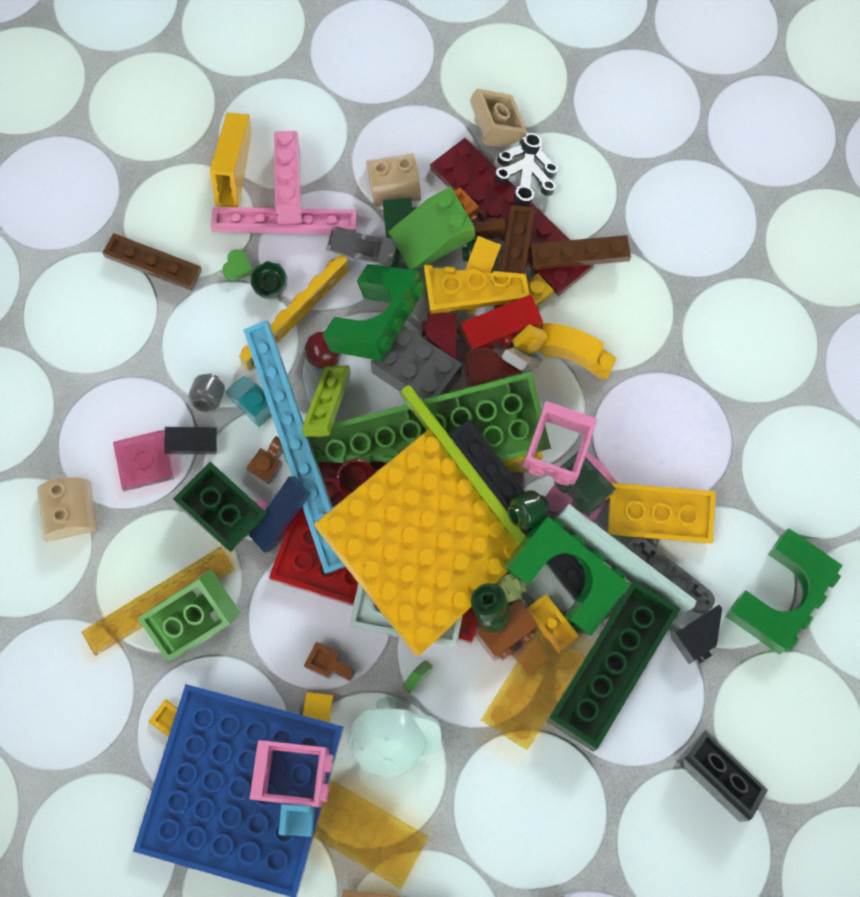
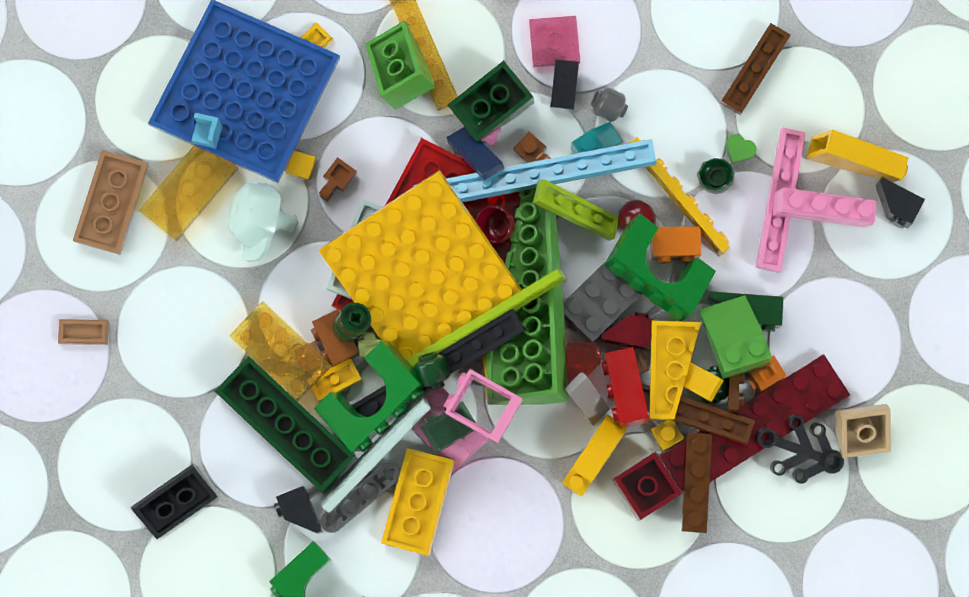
camera: 100 degrees right, 10 degrees up
bright pink window [250,740,333,807] -> none
dark grey arch [326,226,397,267] -> none
tan brick [366,153,421,207] -> none
bright green tile [403,660,434,693] -> none
yellow plate [512,324,548,354] -> none
none -> dark red brick [612,452,682,521]
none -> orange brick [650,226,701,264]
none -> black slope [875,177,925,229]

